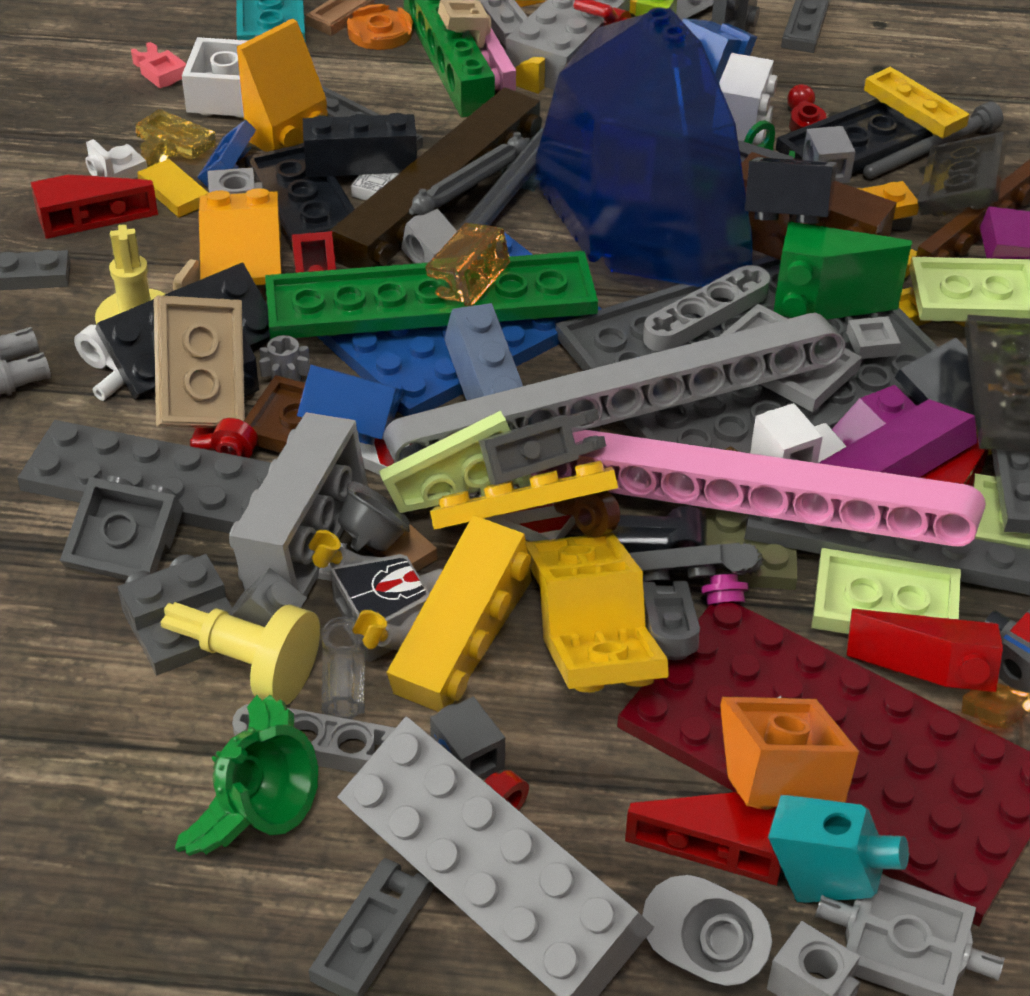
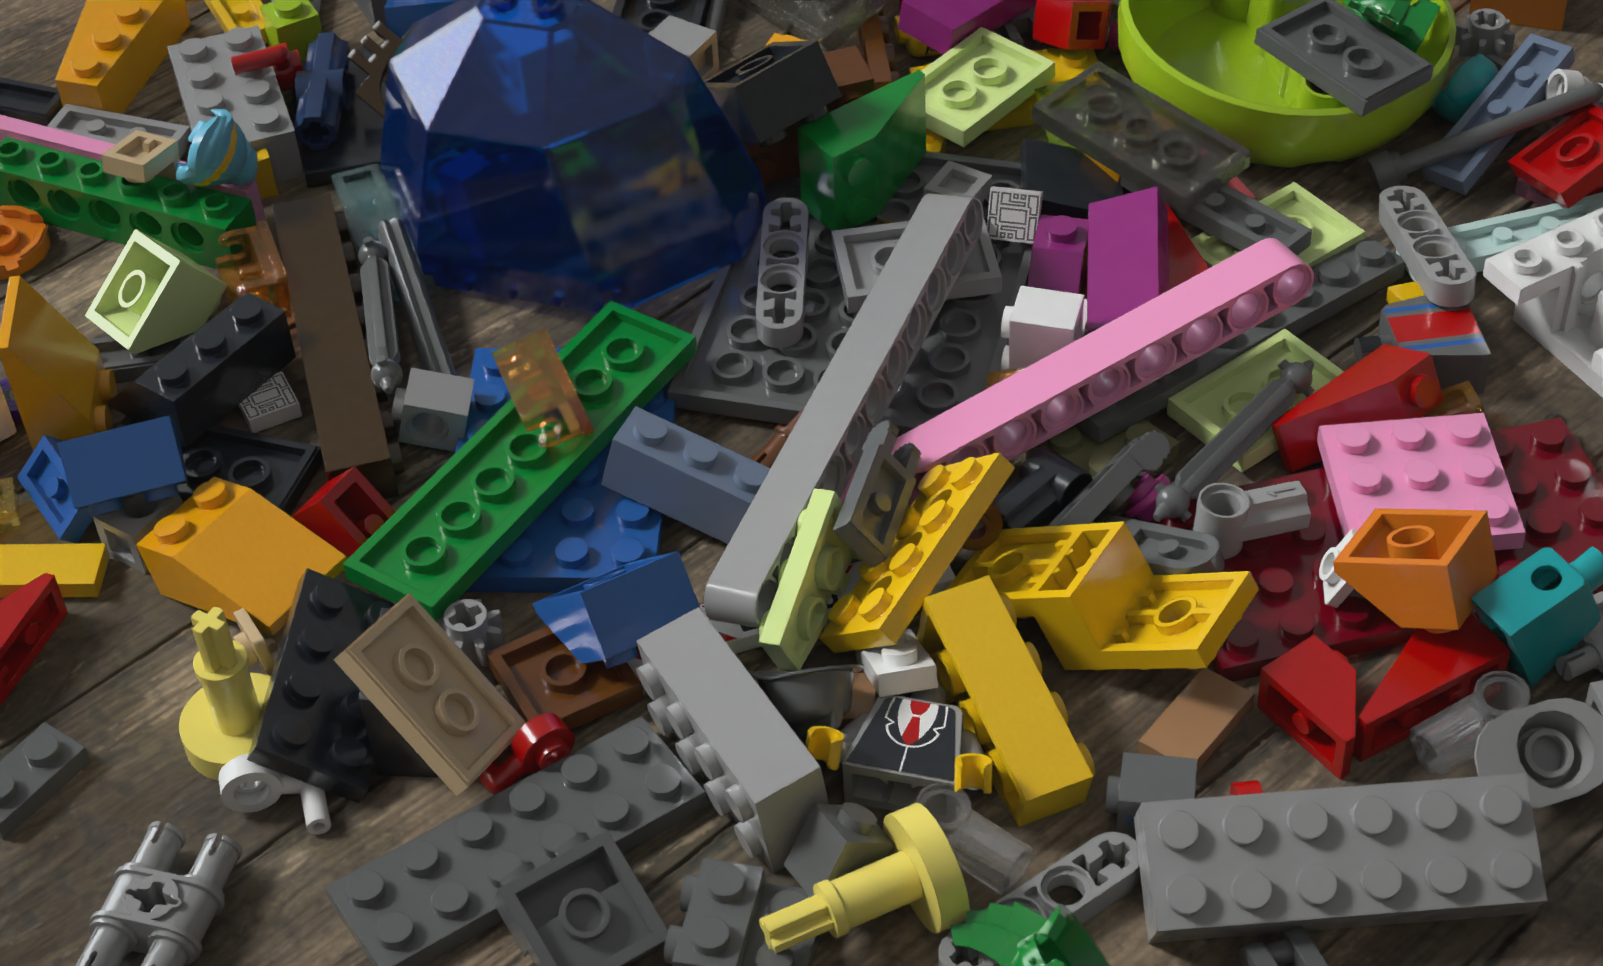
camera: 45 degrees left, 0 degrees up
none -> blue slope [57,416,189,517]
none -> yellowish green slope [85,229,227,354]
none -> medium azure hair [175,109,258,187]
none -> clear orange hinge [215,220,292,318]
none -> white plate [855,629,938,697]
none -> white tile [987,186,1043,244]
none -> medium nougat tile [1138,668,1254,772]
none -> dark grey wheel [1153,359,1315,522]
none -> light grey piece [1193,480,1311,559]
none -> red slope [1257,635,1356,780]
none -> bright pink plate [1317,413,1526,550]
none -> clear piece [1409,671,1531,776]

